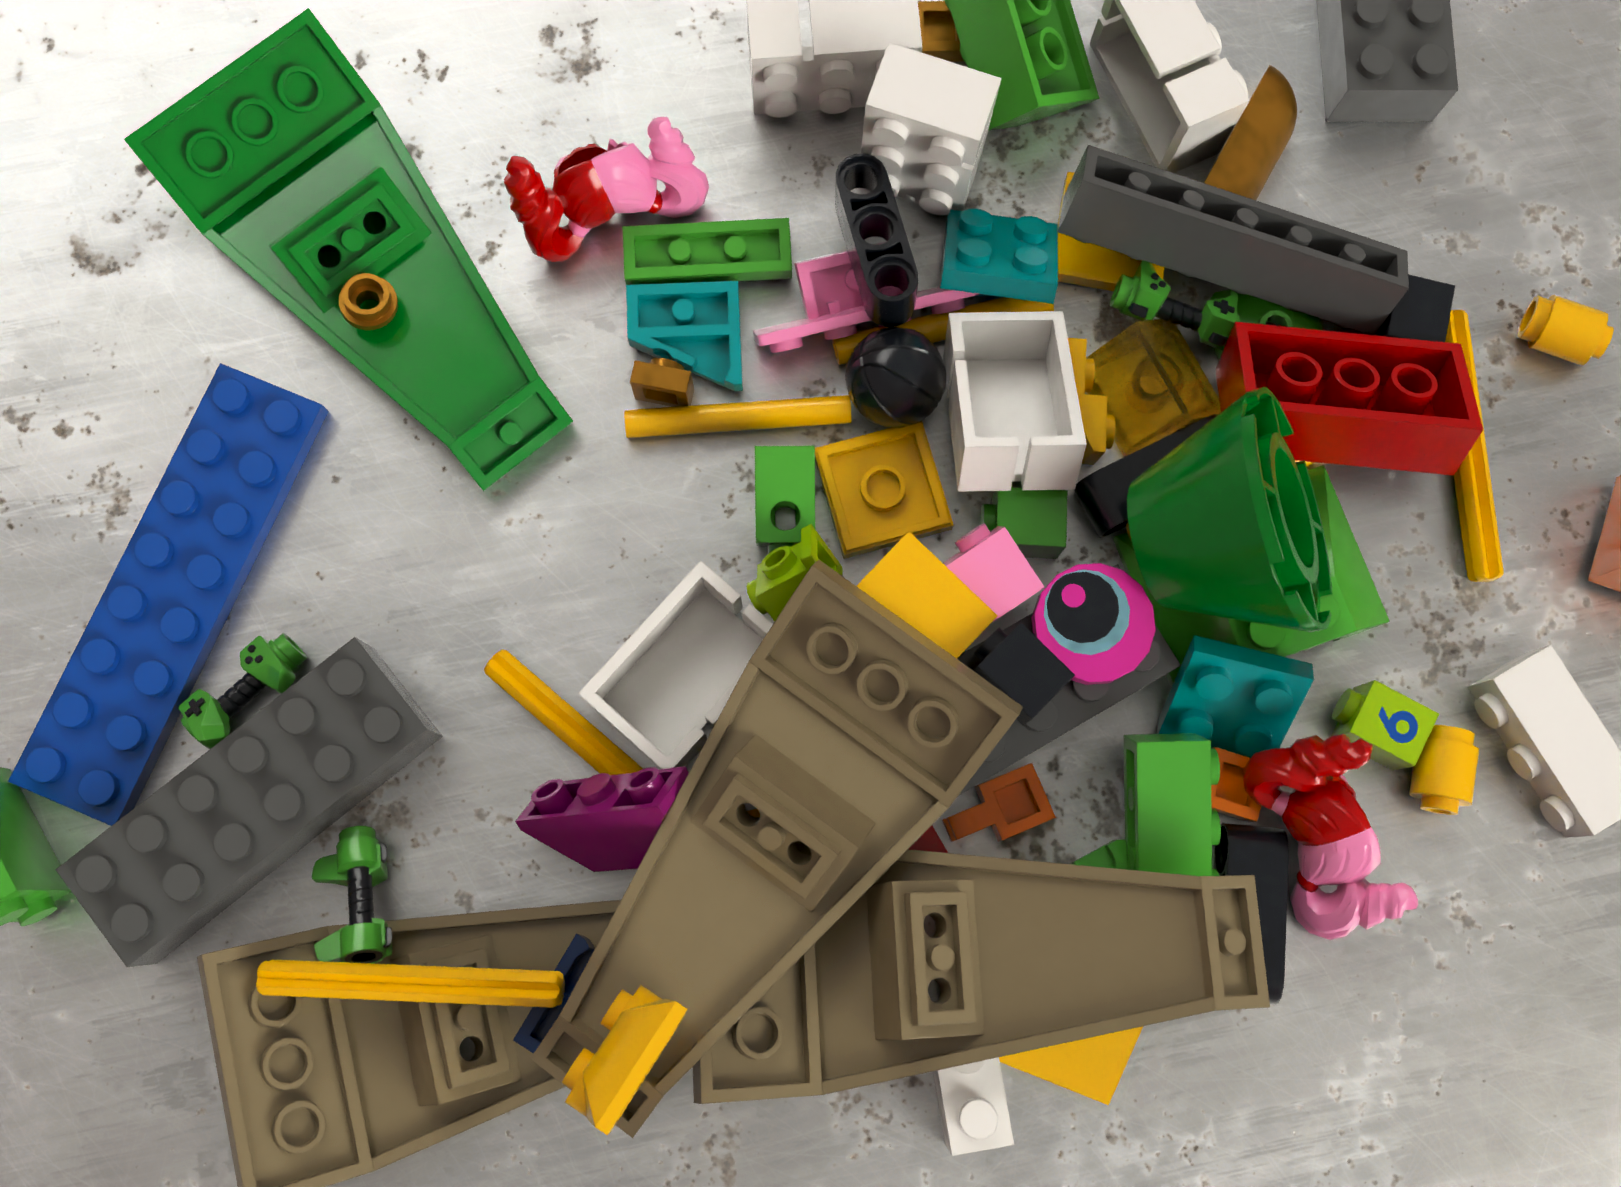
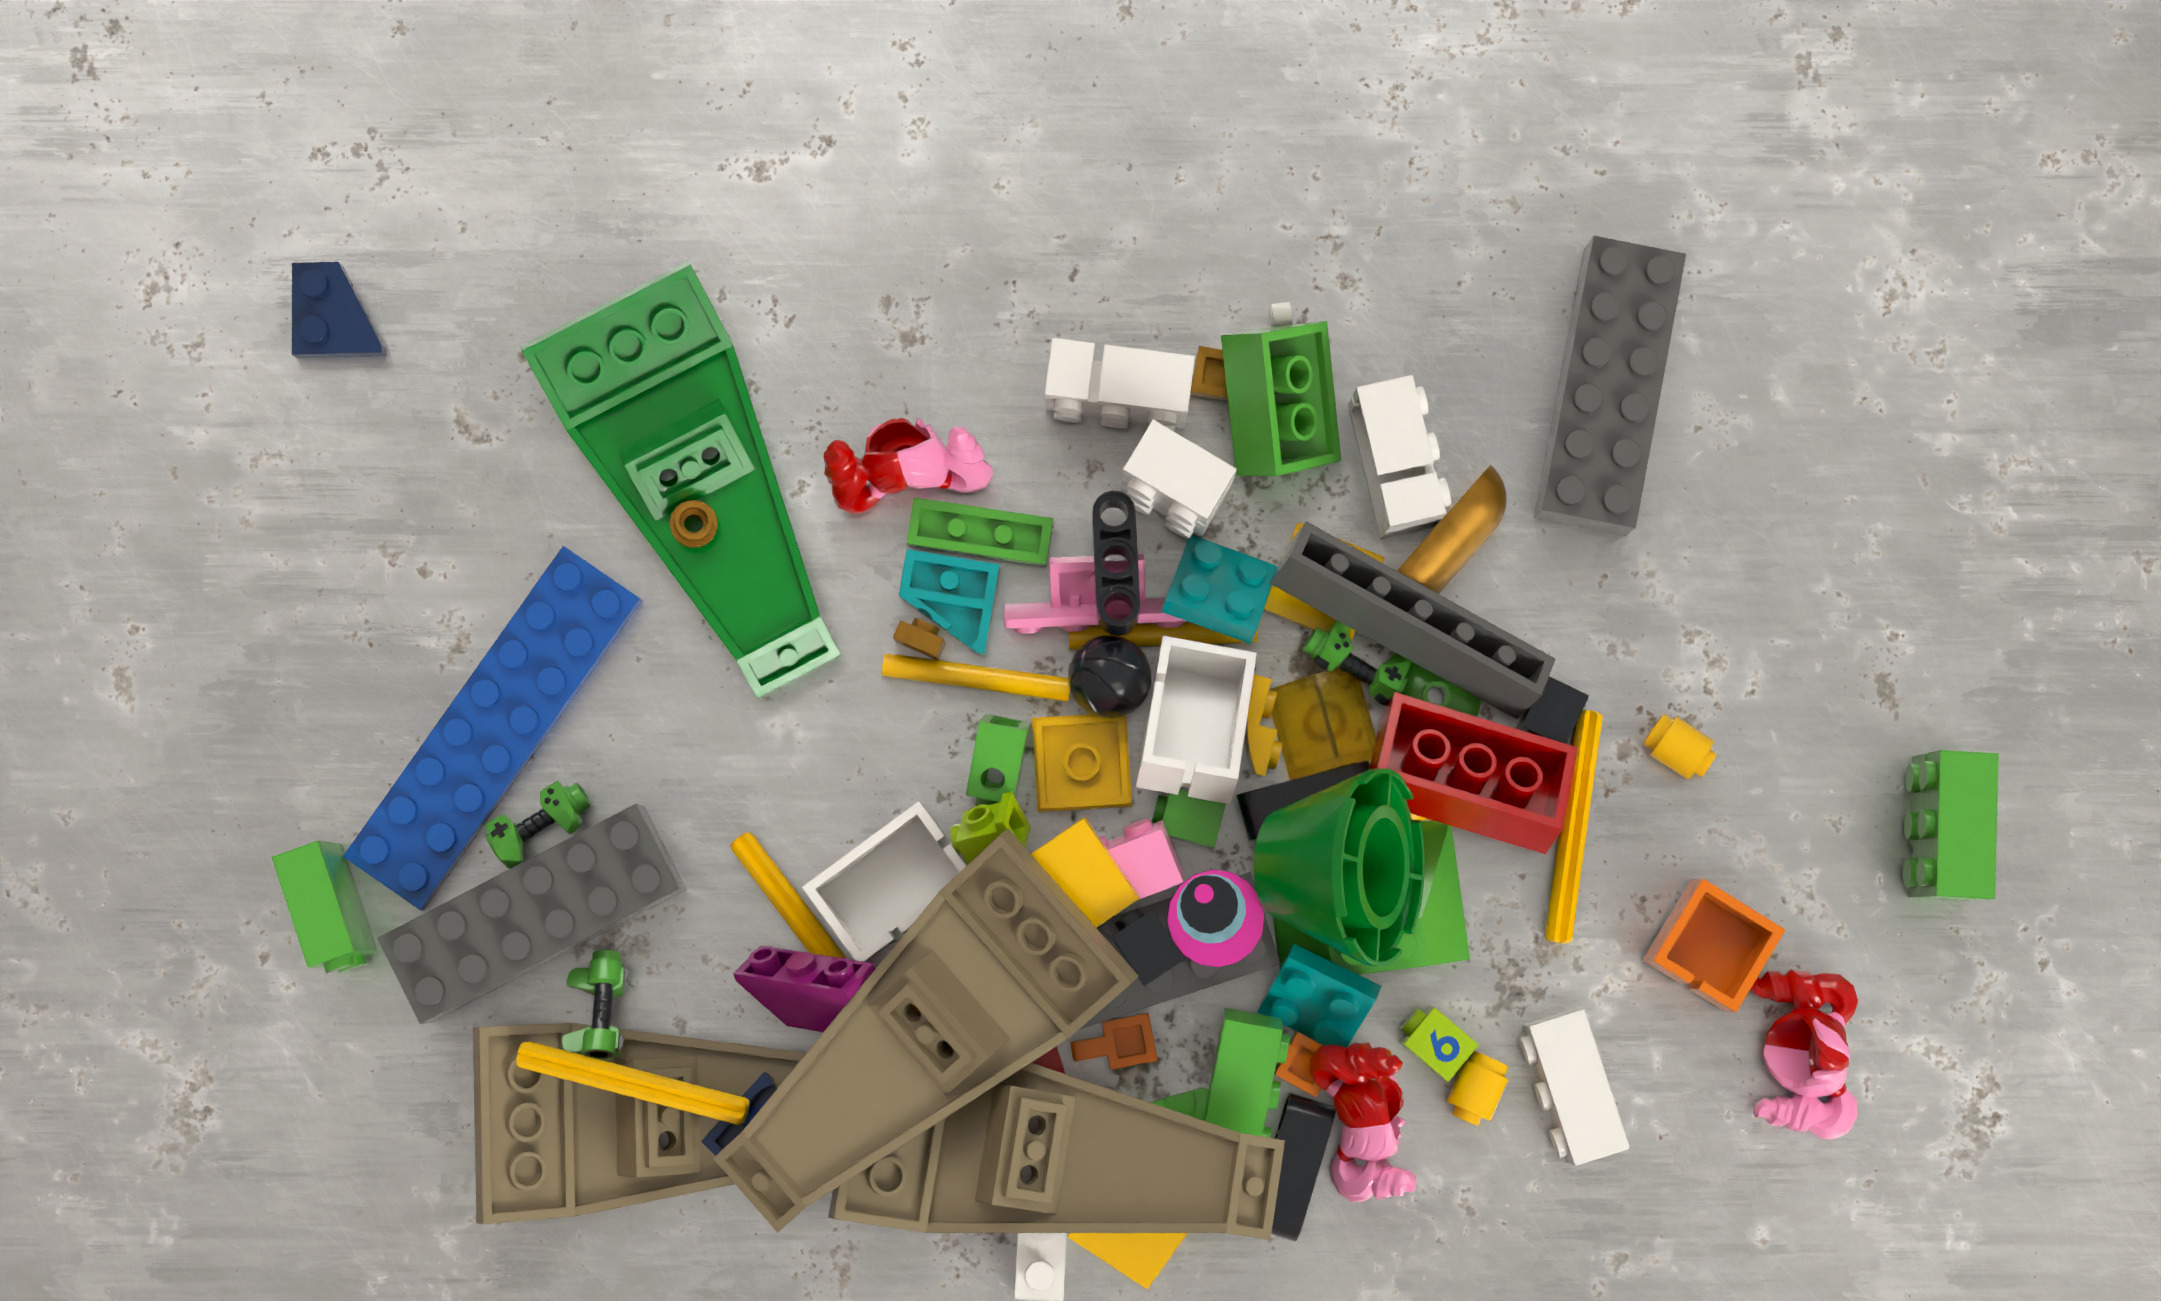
camera: 15 degrees right, 5 degrees up
yellow slope [562,985,687,1135] -> none

